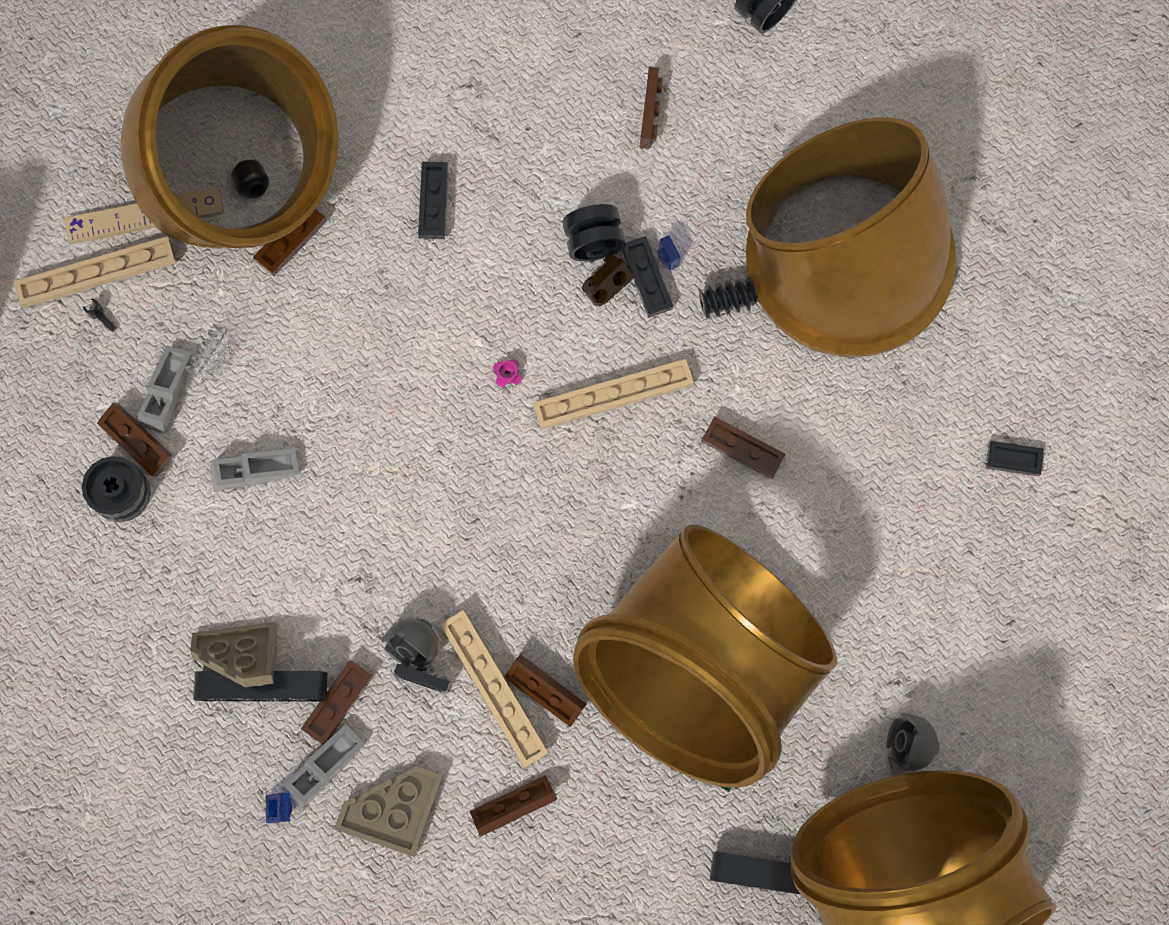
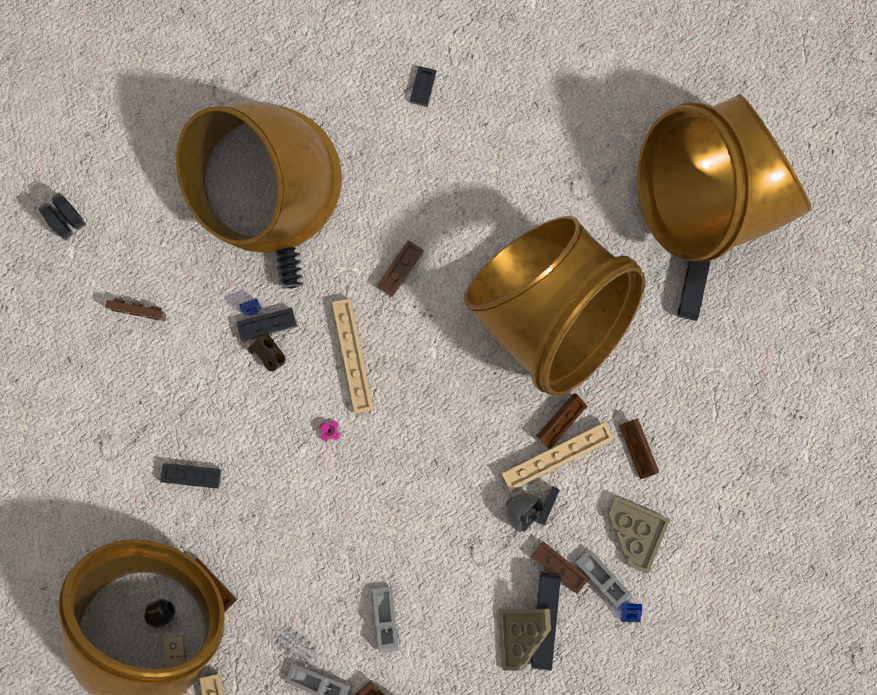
camera: 80 degrees left, 5 degrees up
black wheel [562,204,626,262] -> none
dark grey cylinder [887,713,939,771] -> none

